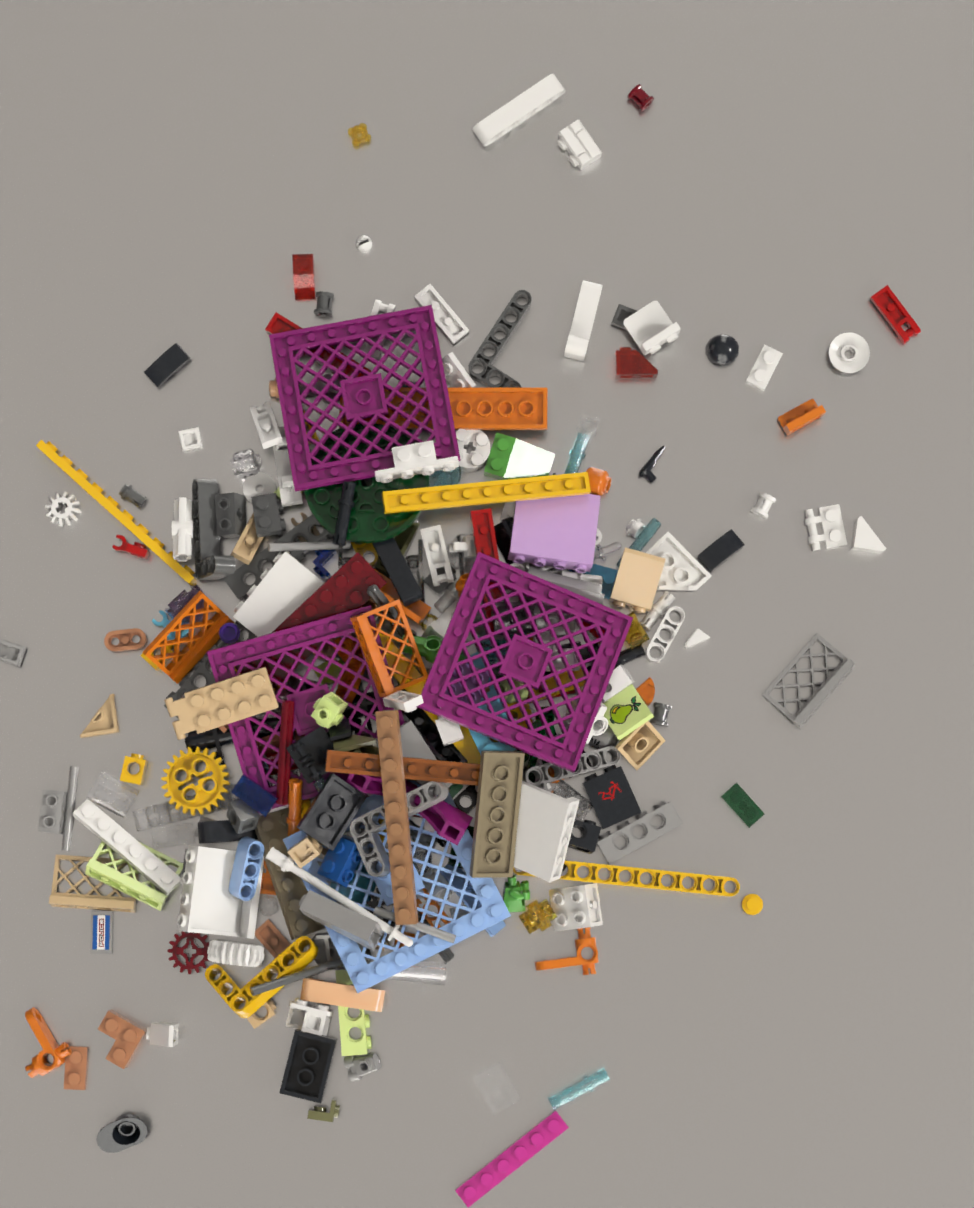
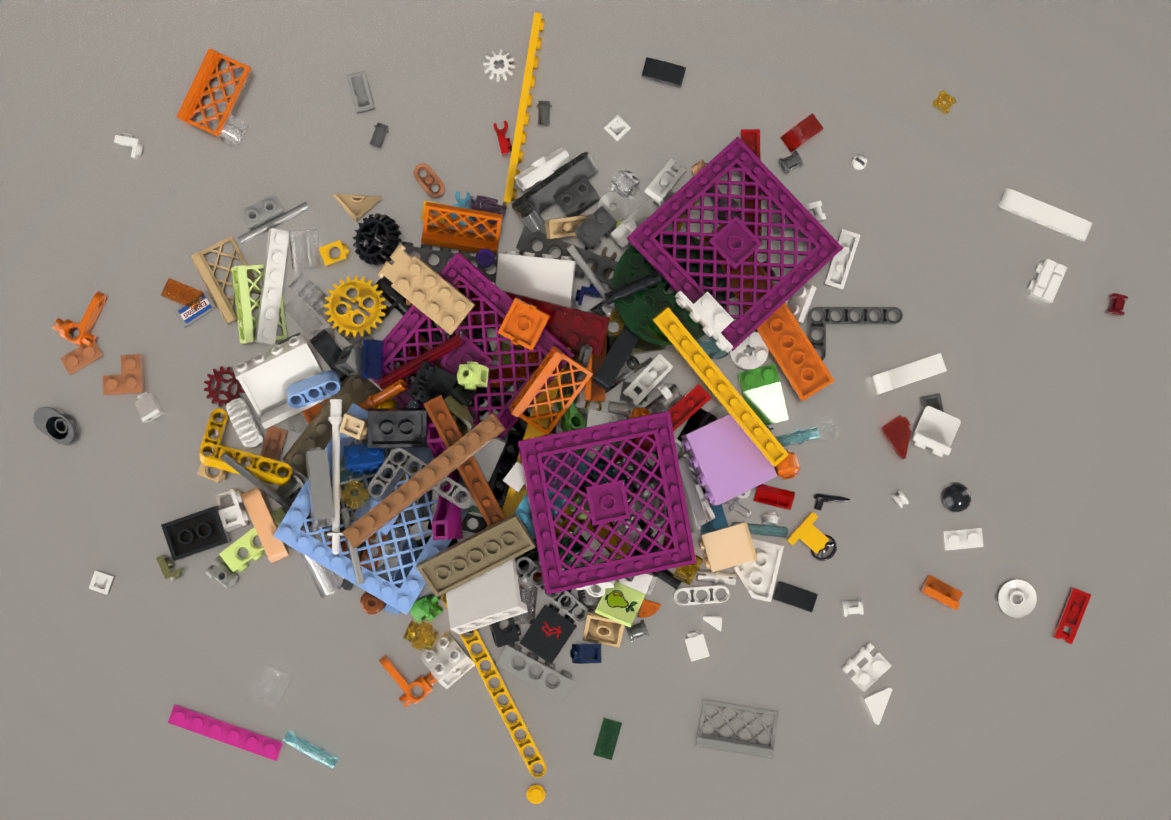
camera: 55 degrees right, 5 degrees up
white plate [382,690,424,712] -> none
none -> white plate [89,570,114,595]
none -> clear orange plate [161,278,204,311]
none -> clear yellow brick [341,480,369,509]
none -> black gear [352,213,402,265]
none -> dark orange head [360,591,385,615]
none -> dark grey pin [369,122,389,148]
none -> orange plate [498,298,550,351]
none -> dark blue bracket [570,643,601,664]
none -> white brick [684,631,710,662]
none -> red plate [753,484,795,510]
none -> yellow piece [786,511,837,561]
none -> white bush [892,489,909,509]

